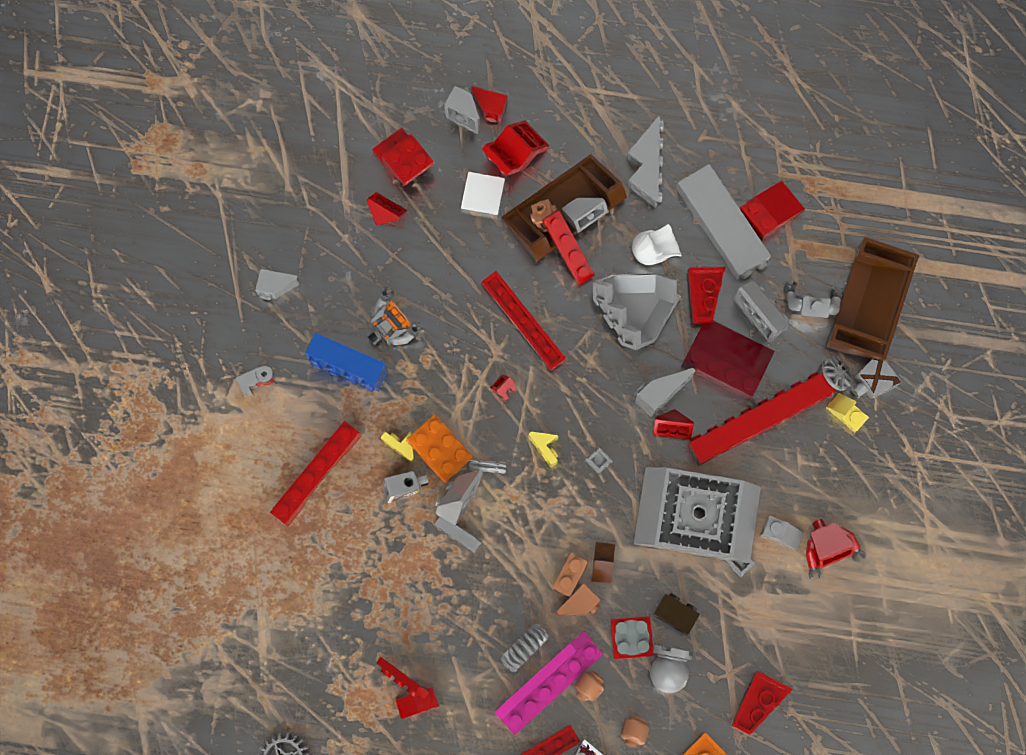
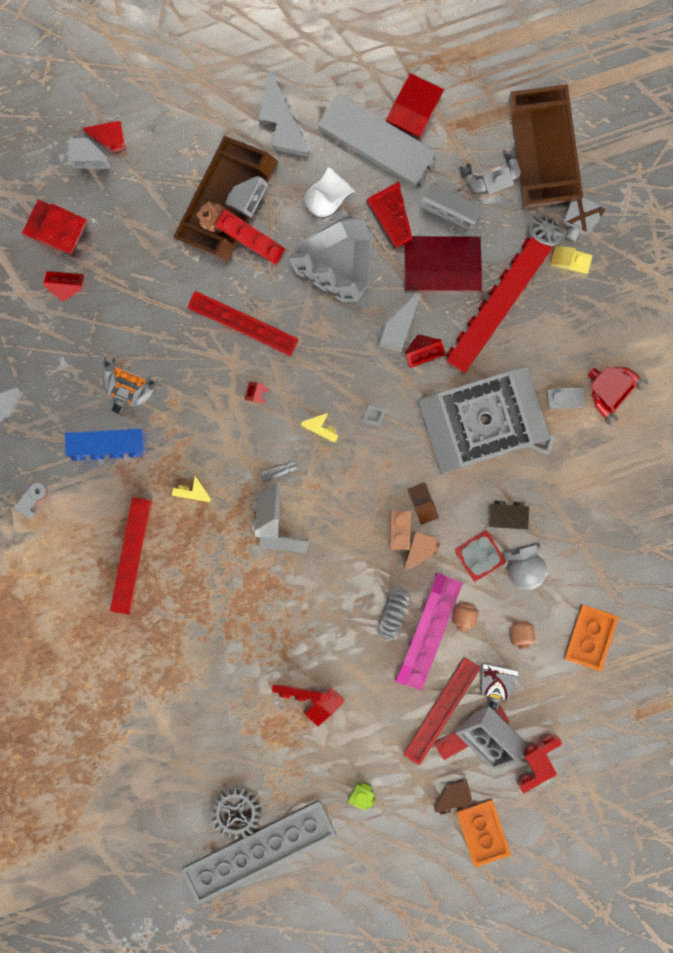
camera: 30 degrees left, 10 degrees up
light grey torso [381,471,429,504] -> none
orange plate [406,414,473,483] -> none
white tile [461,172,505,215] -> none
red bracket [482,120,550,175] -> none
red wing [731,671,793,735] -> none

